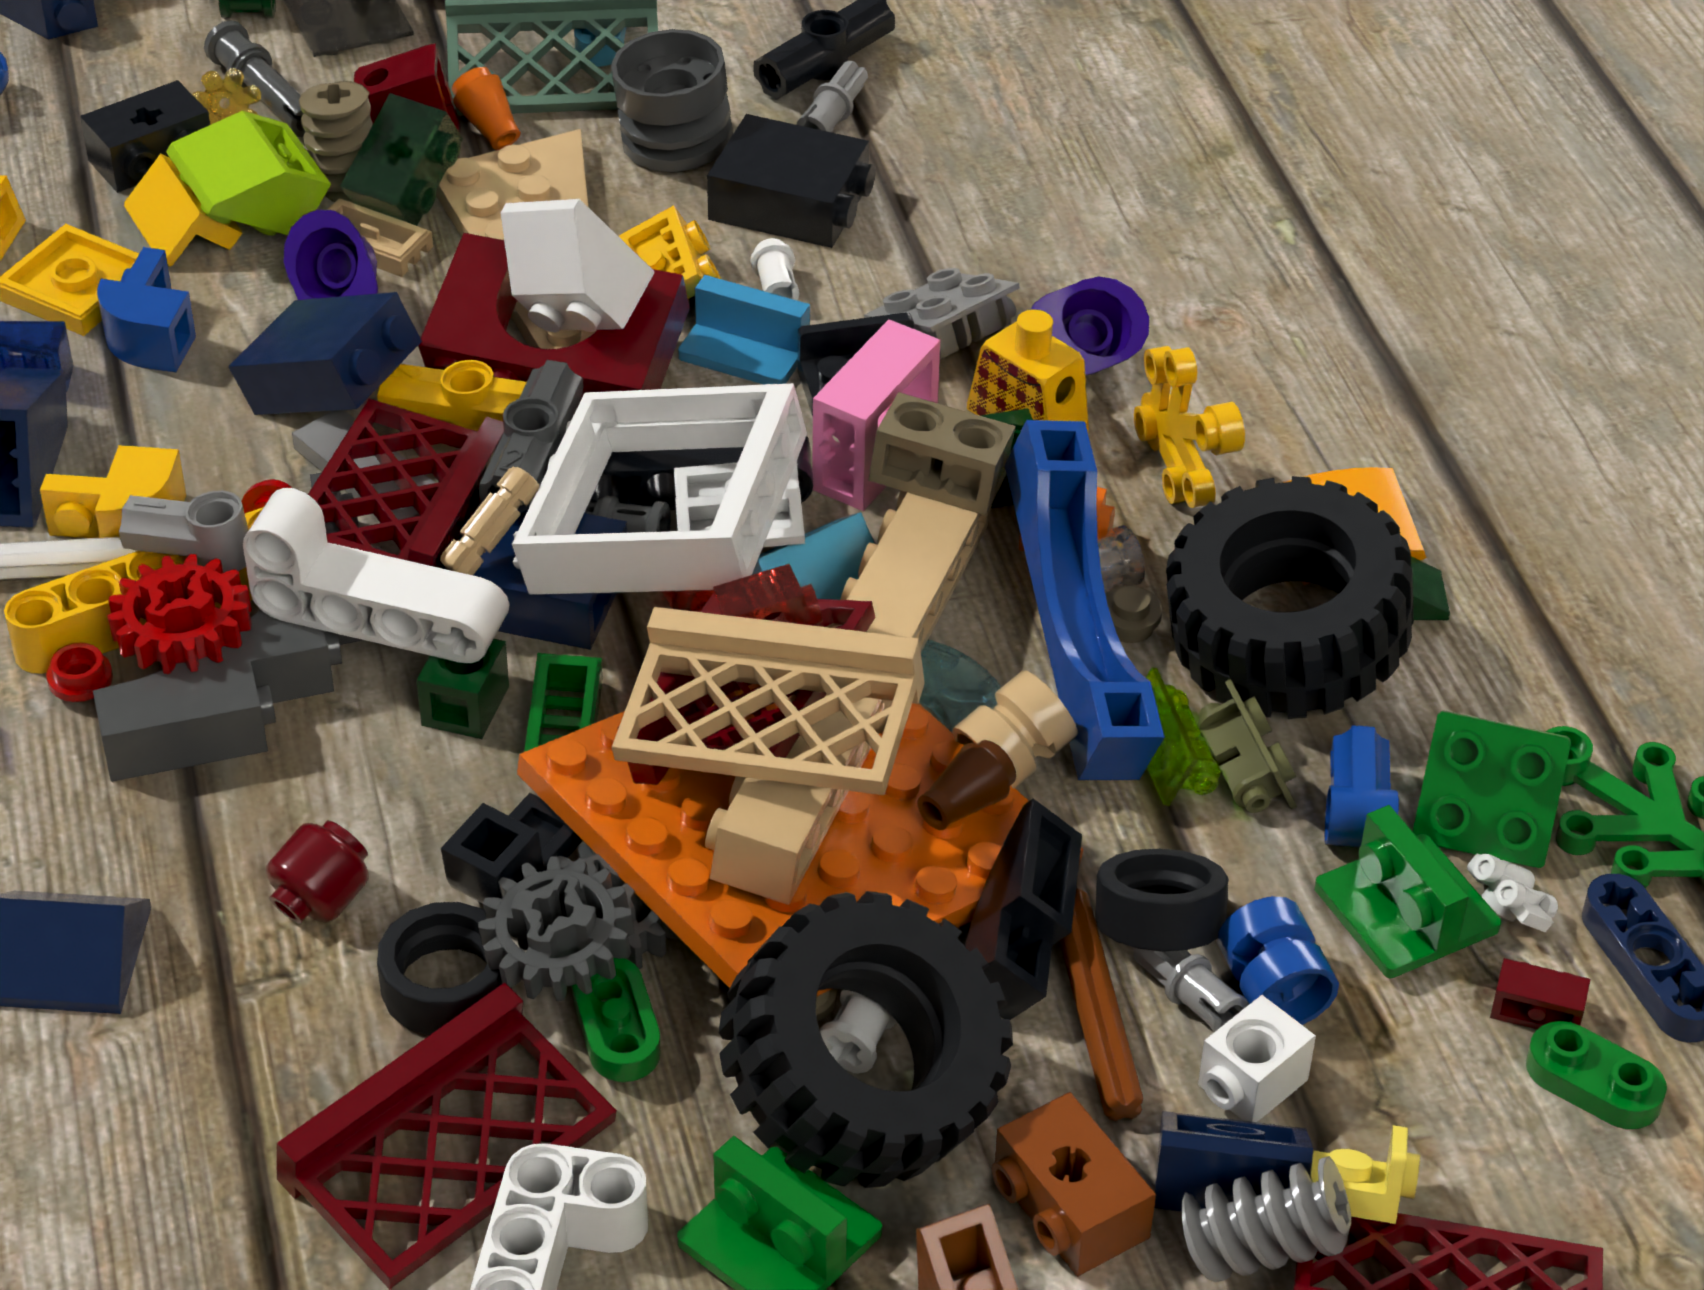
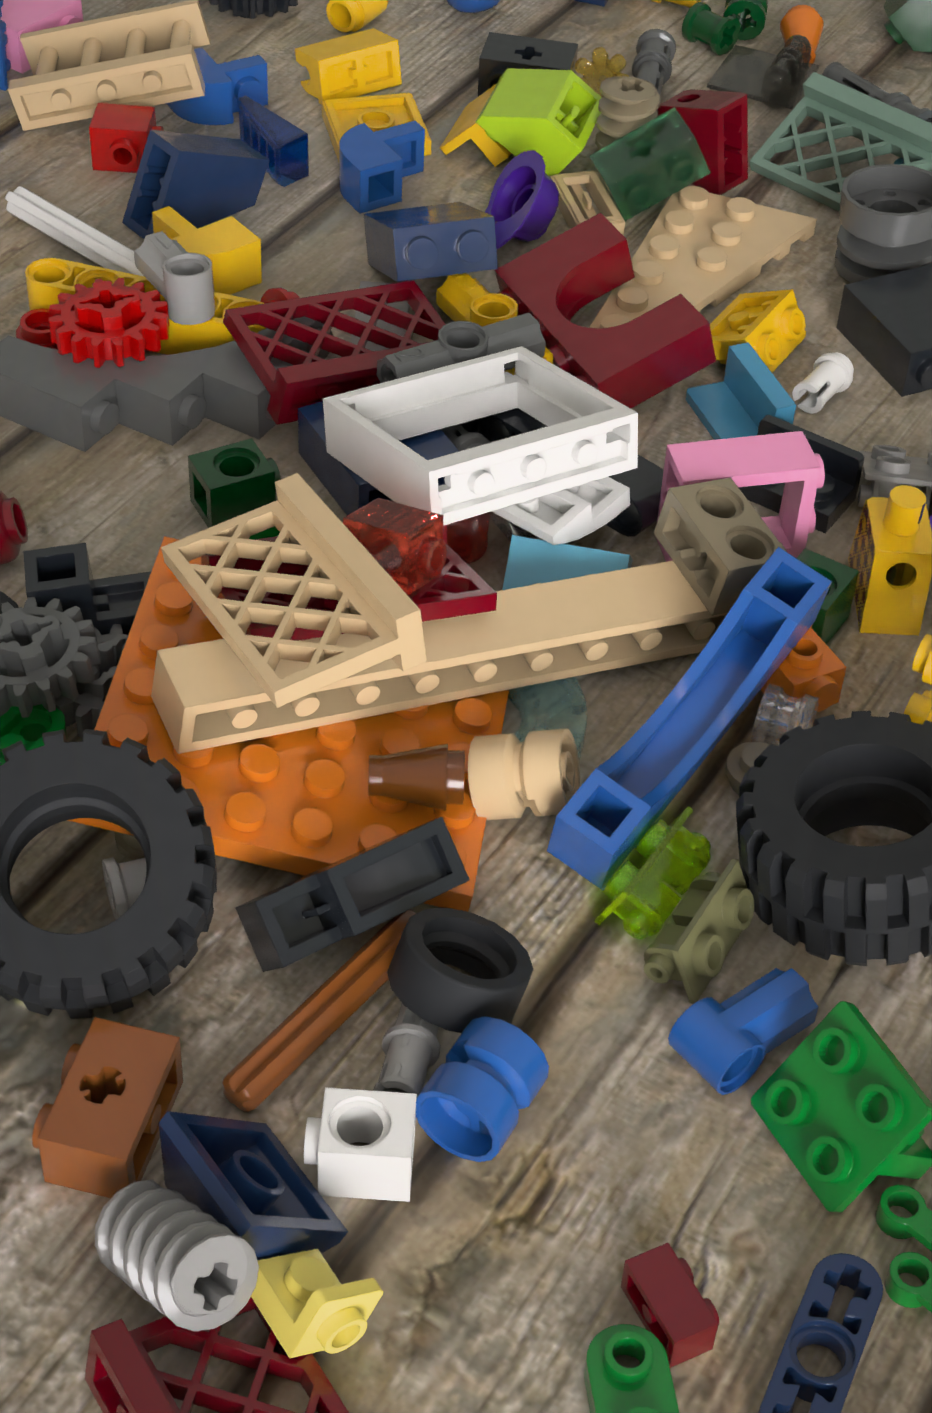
camera: 45 degrees right, 0 degrees up
white beam [243,488,510,663] -> none
tan axle [440,467,540,575] -> none
orange cone [452,67,521,150] -> none
white slope [501,199,655,333] -> none
green bracket [1314,805,1501,978] -> none
white piece [1467,853,1558,932] -> none

